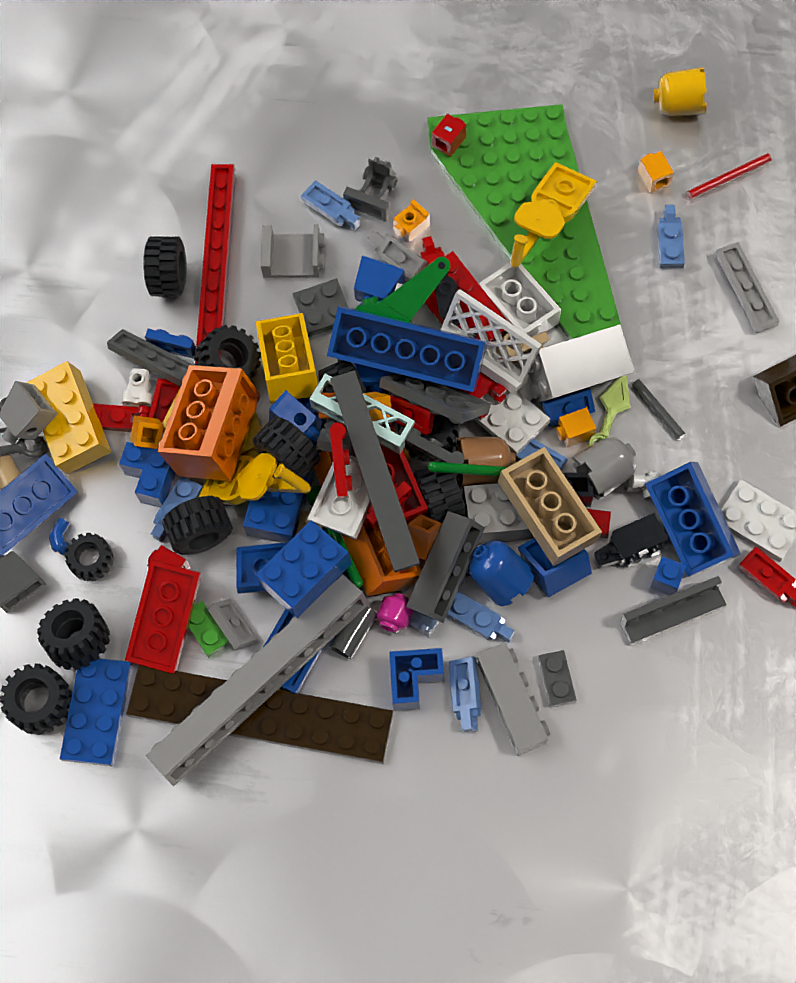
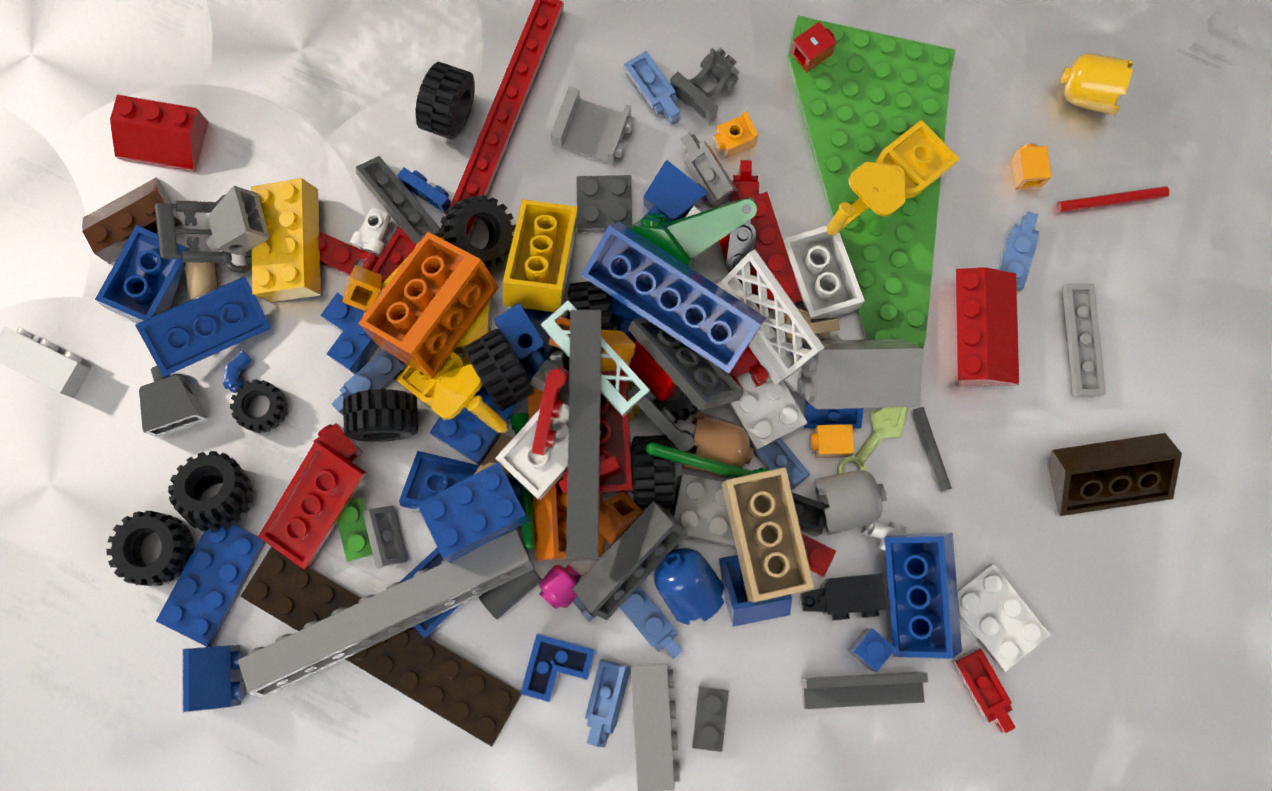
camera: 15 degrees right, 10 degrees up
none -> blue slope [183,645,245,712]
none -> red slope [956,267,1019,387]

